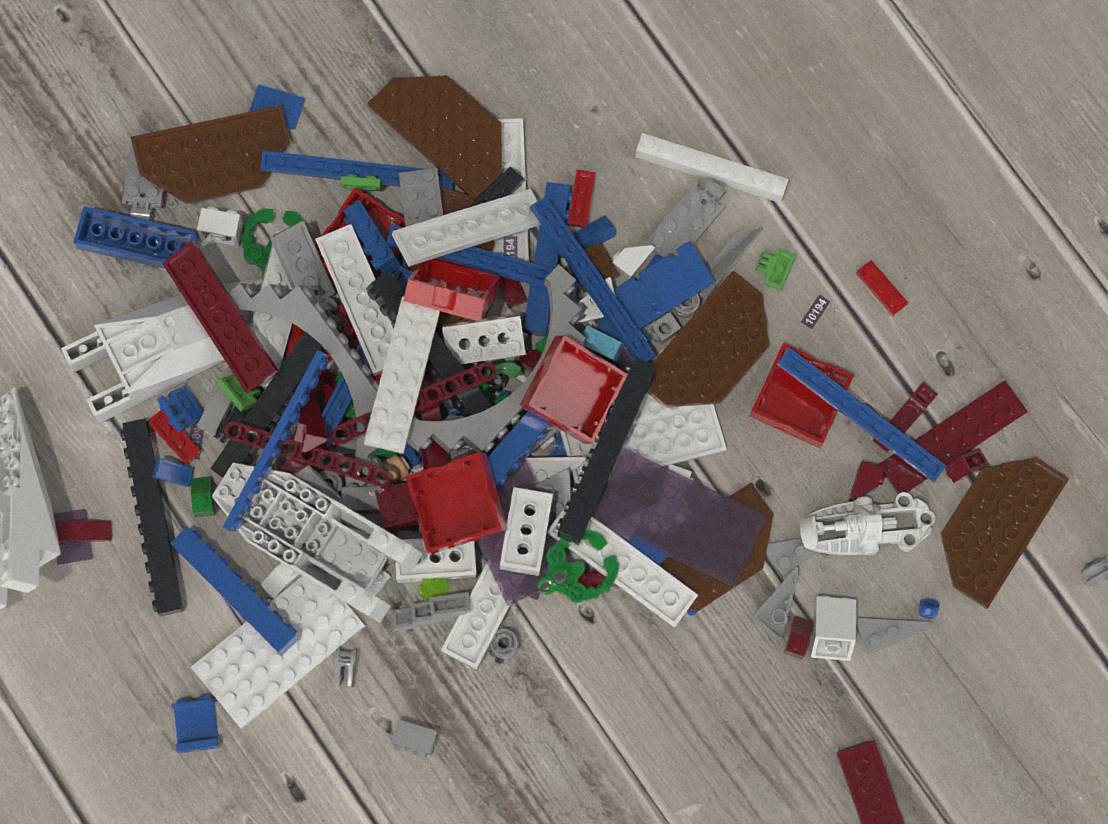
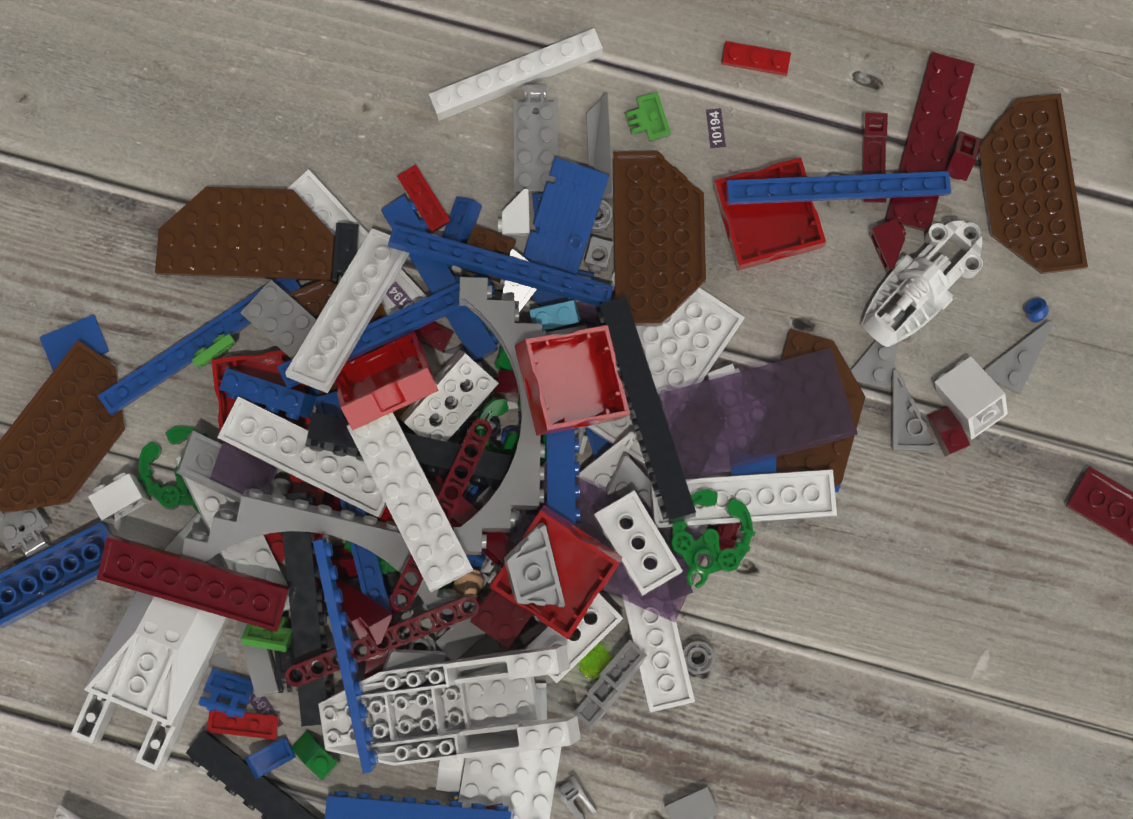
camera: 35 degrees left, 5 degrees up
none -> clear purple piece [210,443,276,495]
none -> light grey wing [504,522,565,607]

